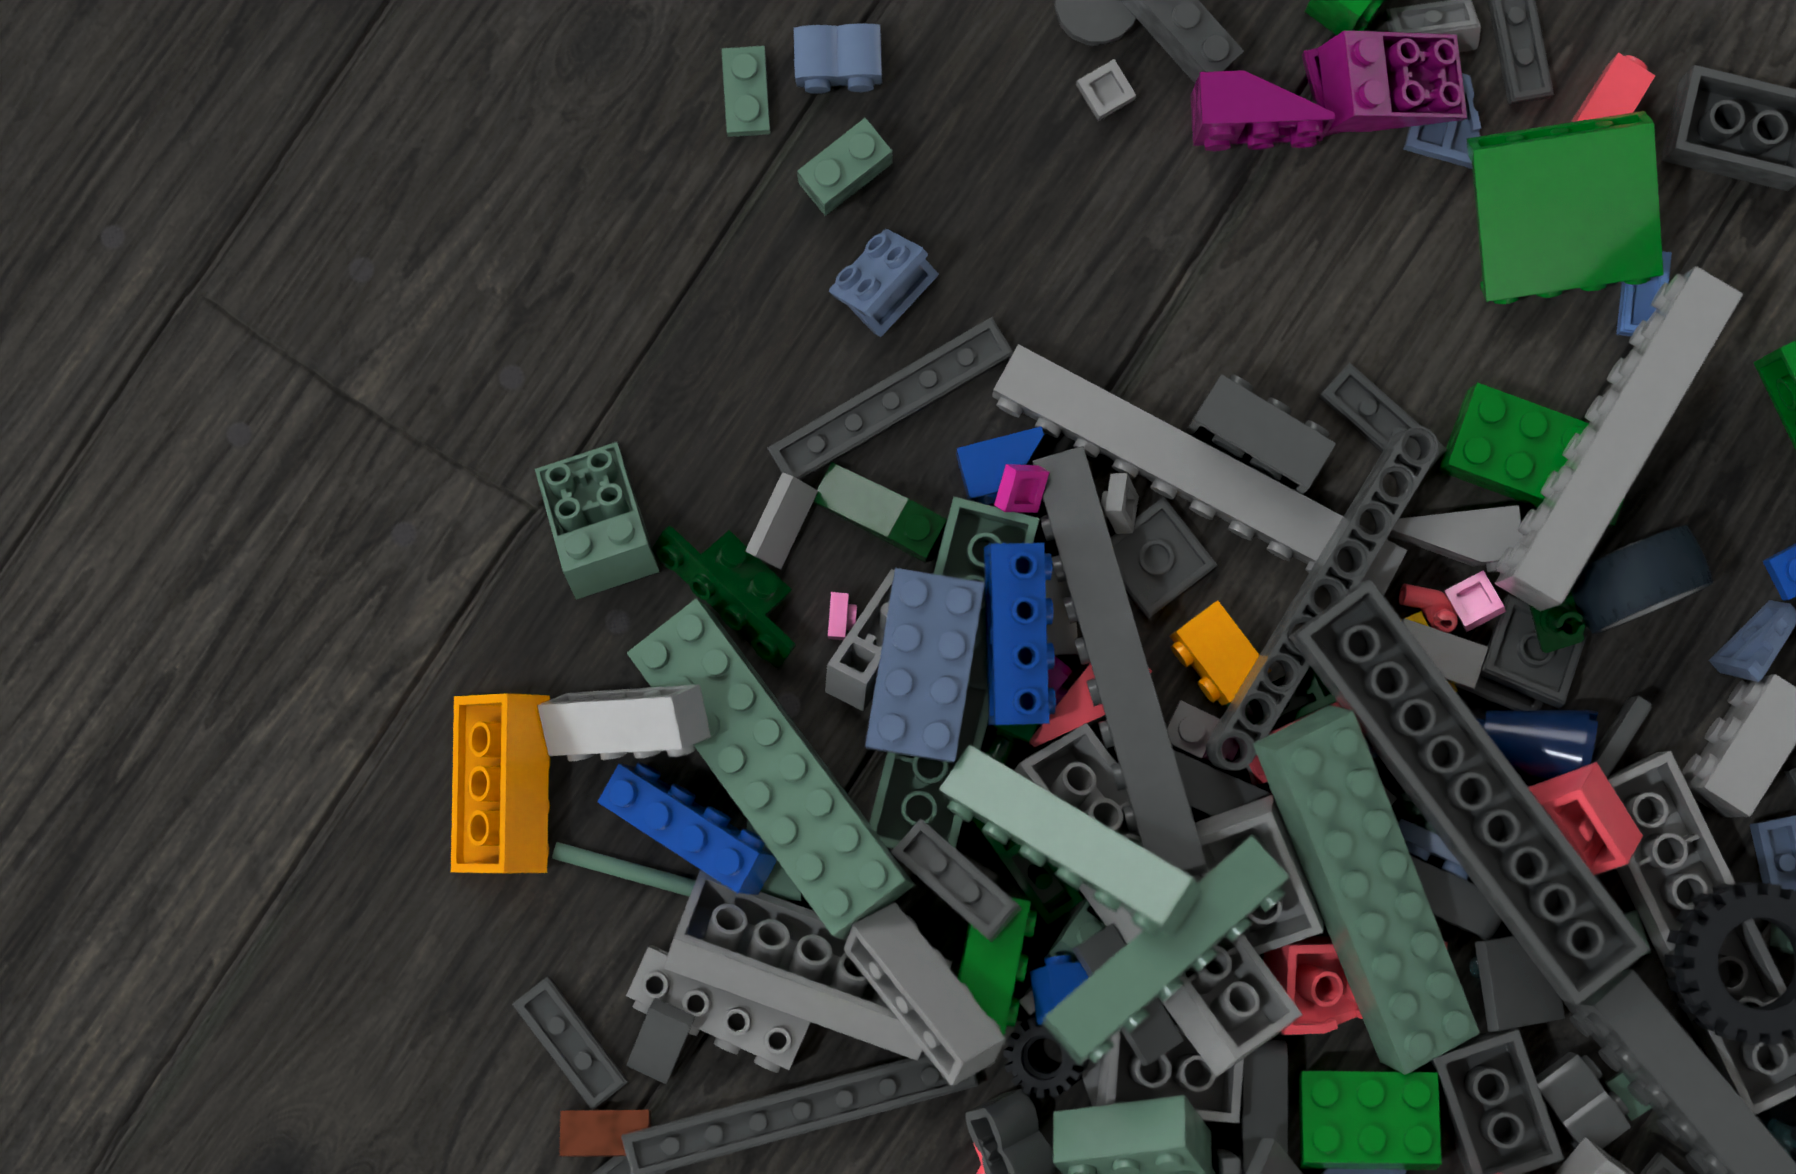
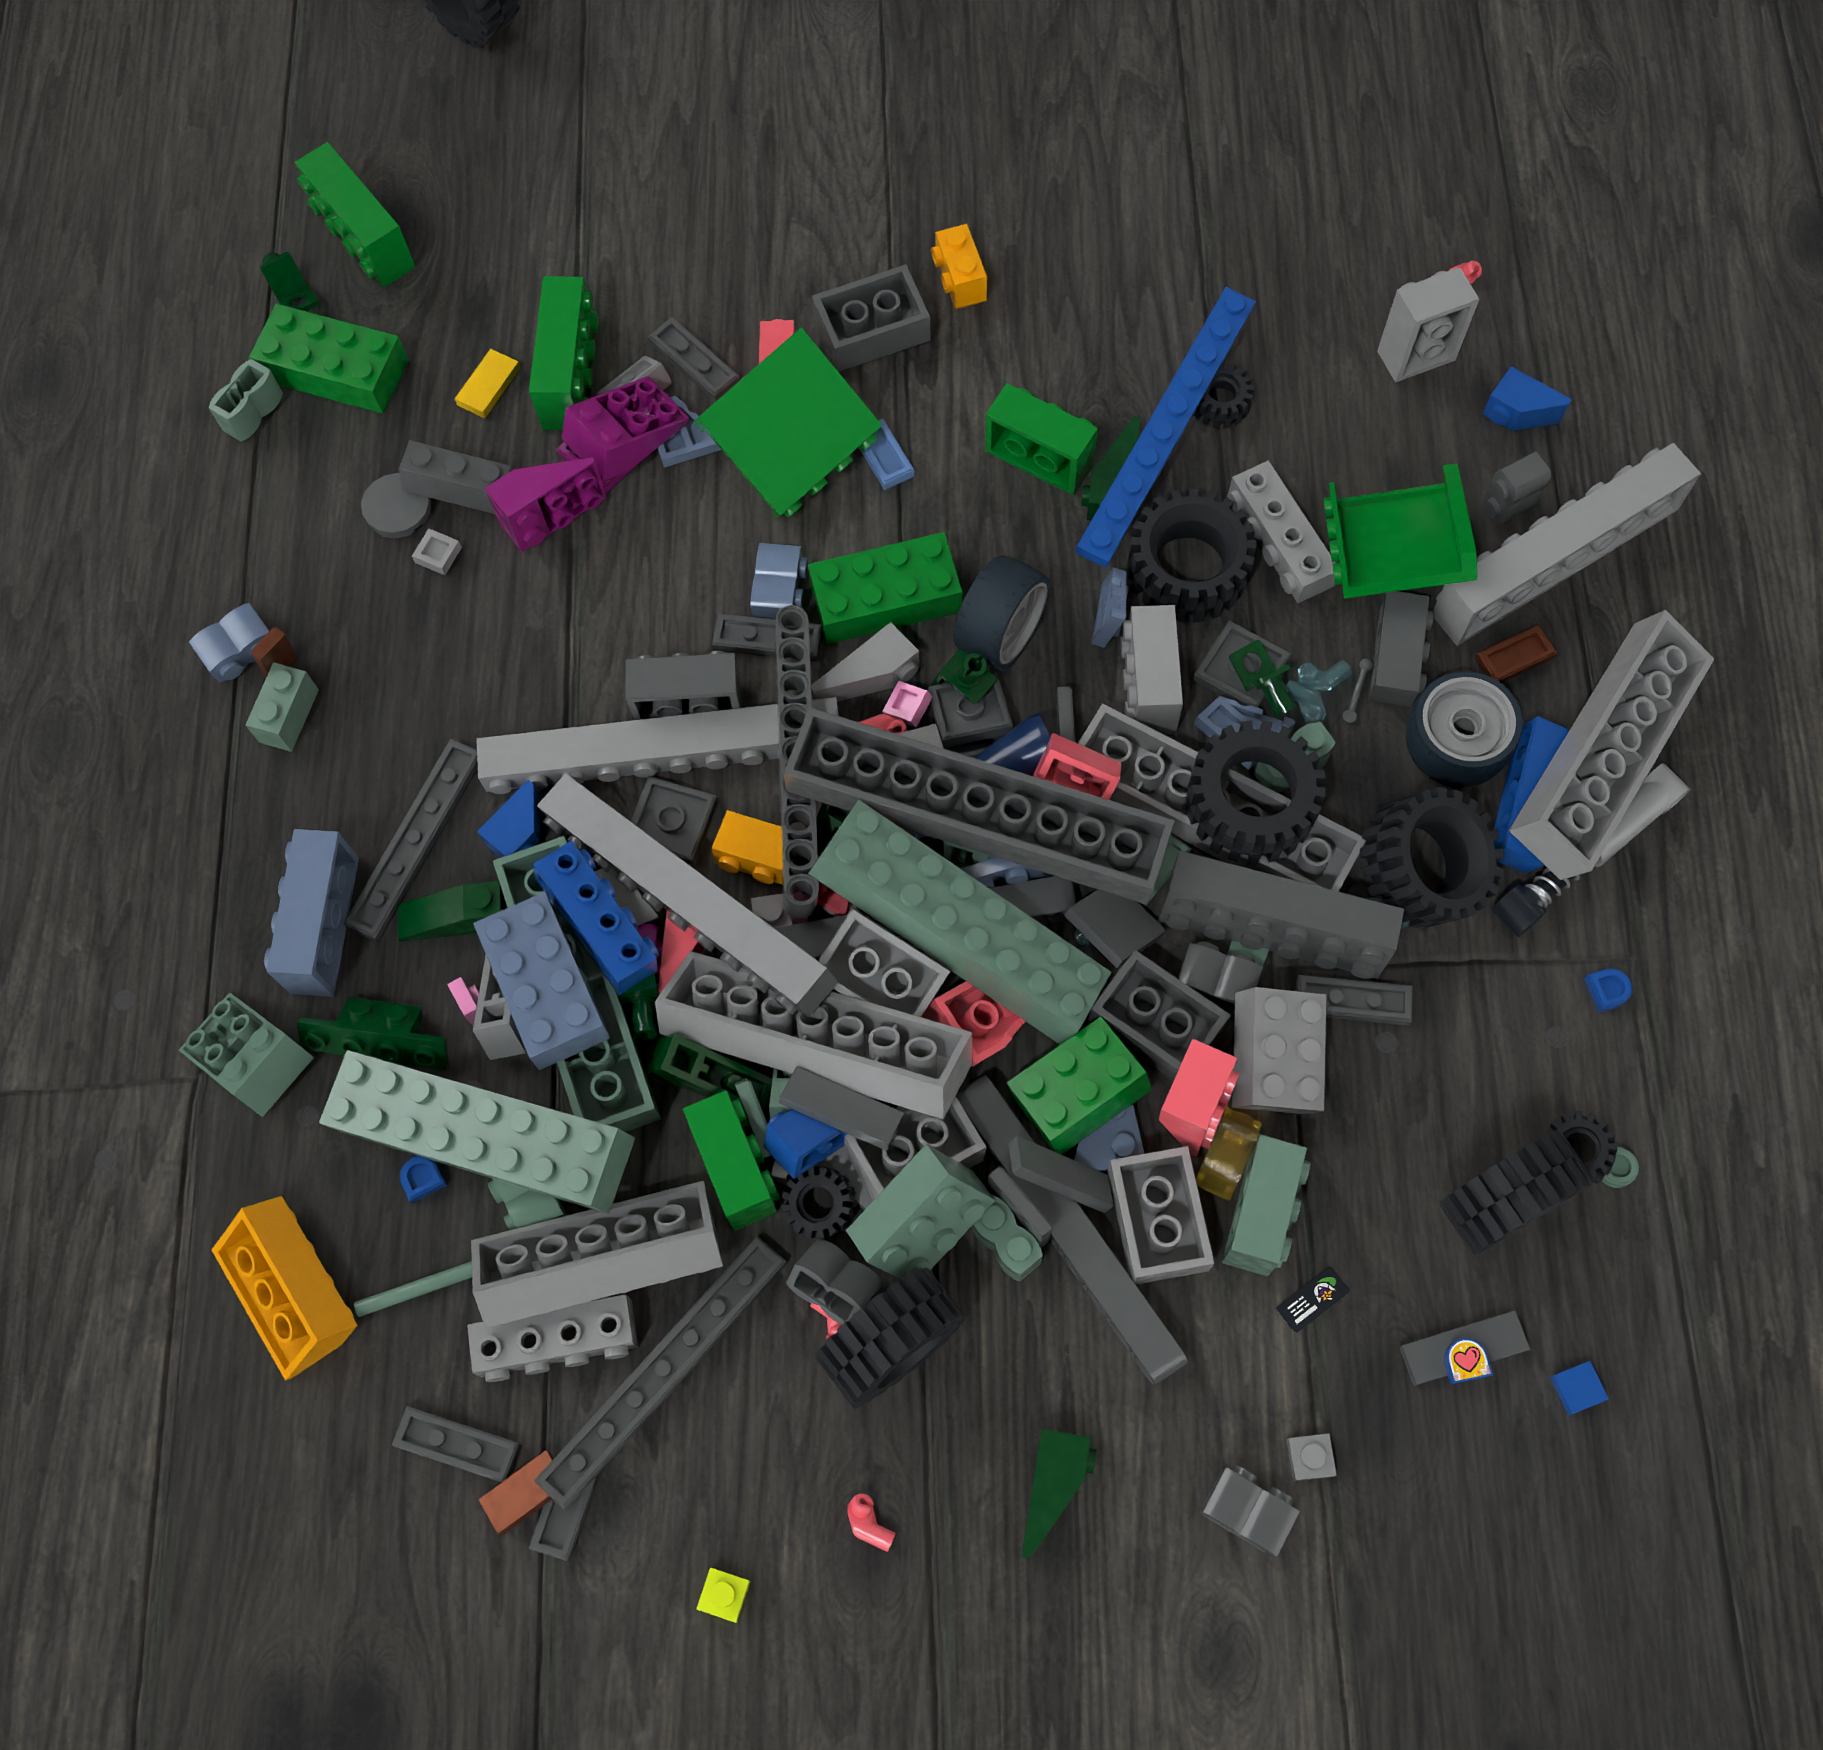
camera: 30 degrees left, 15 degrees down
light grey brick [537,684,711,761] -> none
blue brick [598,762,777,895] -> none
dark grey tile [626,998,696,1084] -> none
sand green plate [722,46,770,137] -> none
light grey tile [745,472,818,569] -> none
sand blue bracket [829,229,939,337] -> none
light grey brick [843,903,1005,1087] -> none
dark grey tile [891,819,1022,942] -> none
sand green brick [939,745,1202,937] -> none
dark pink plate [994,464,1050,513] -> none
sand green brick [1043,835,1290,1066] -> none
light grey plate [1101,473,1139,534] -> none
light grey brick [1495,266,1743,611] -> none
none -> copper tile [251,627,298,678]
none -> sand blue brick [264,829,359,997]
none -> blue tile [400,1156,447,1204]
none -> sand green tile [735,1078,771,1158]
none -> sand blue brick [750,543,808,619]

